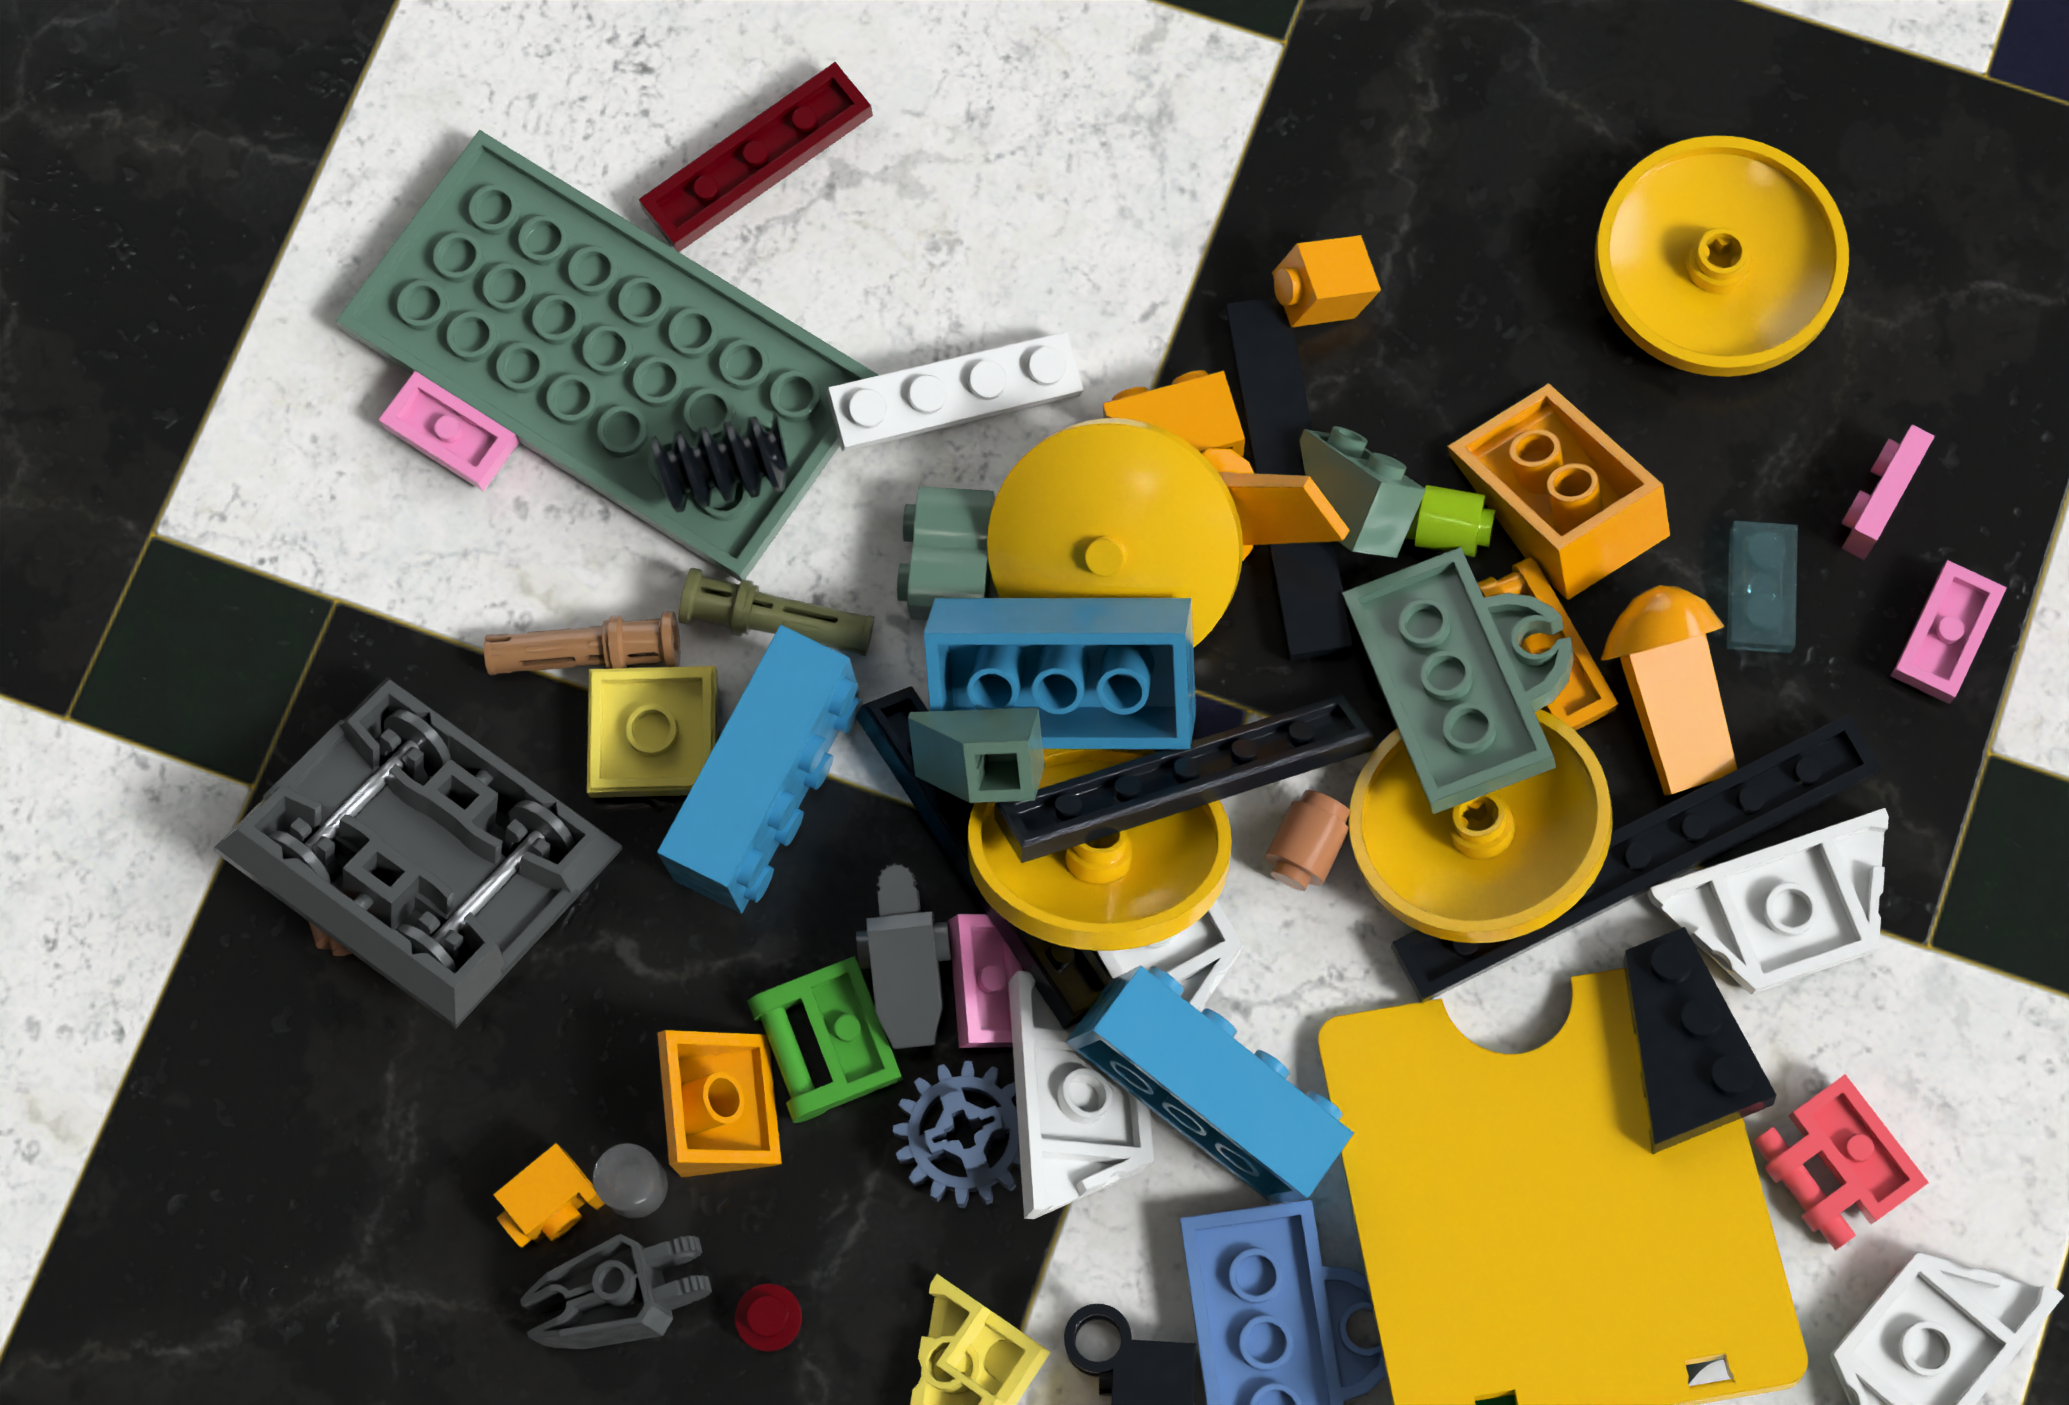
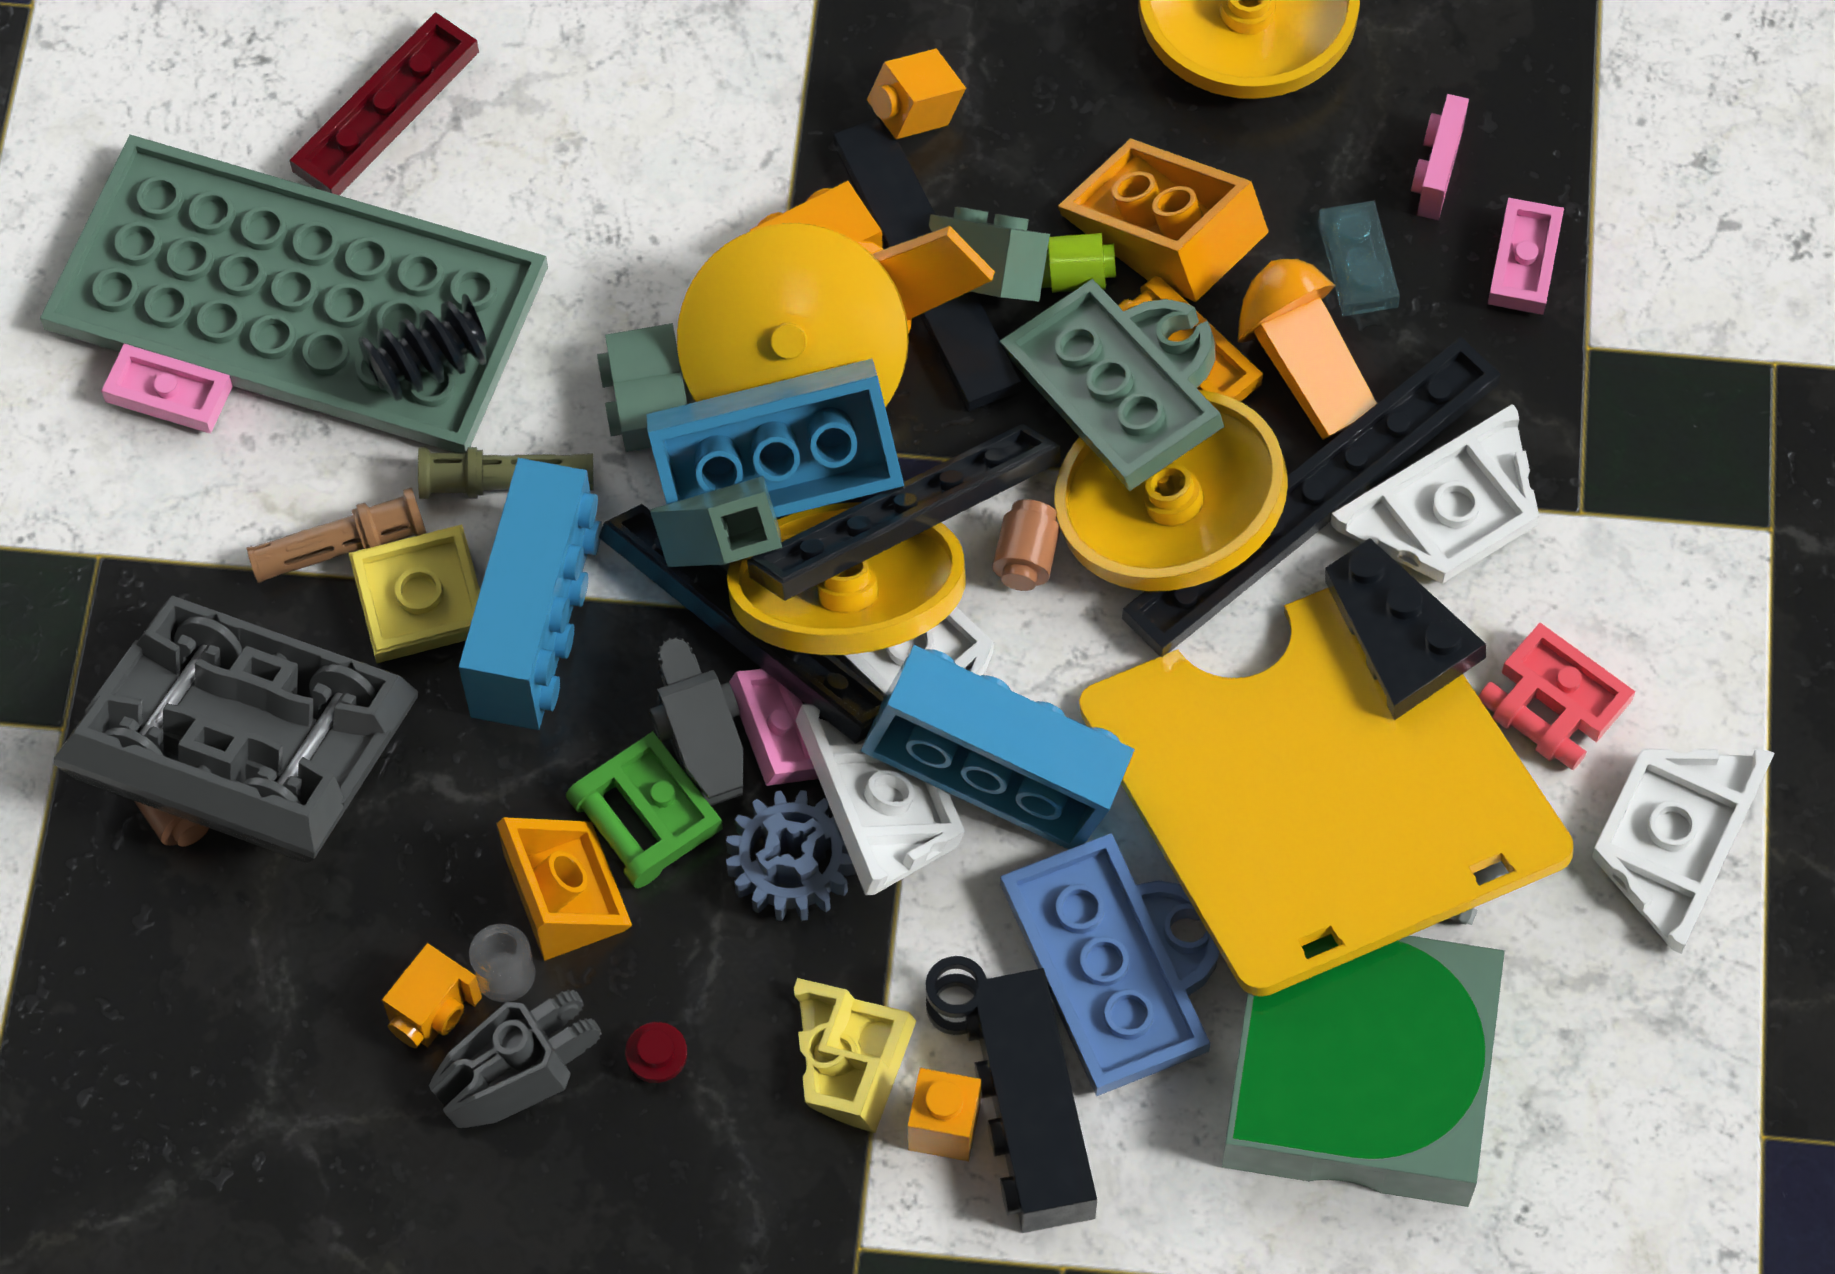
camera: 20 degrees left, 10 degrees down
white plate [826,331,1084,452] -> none

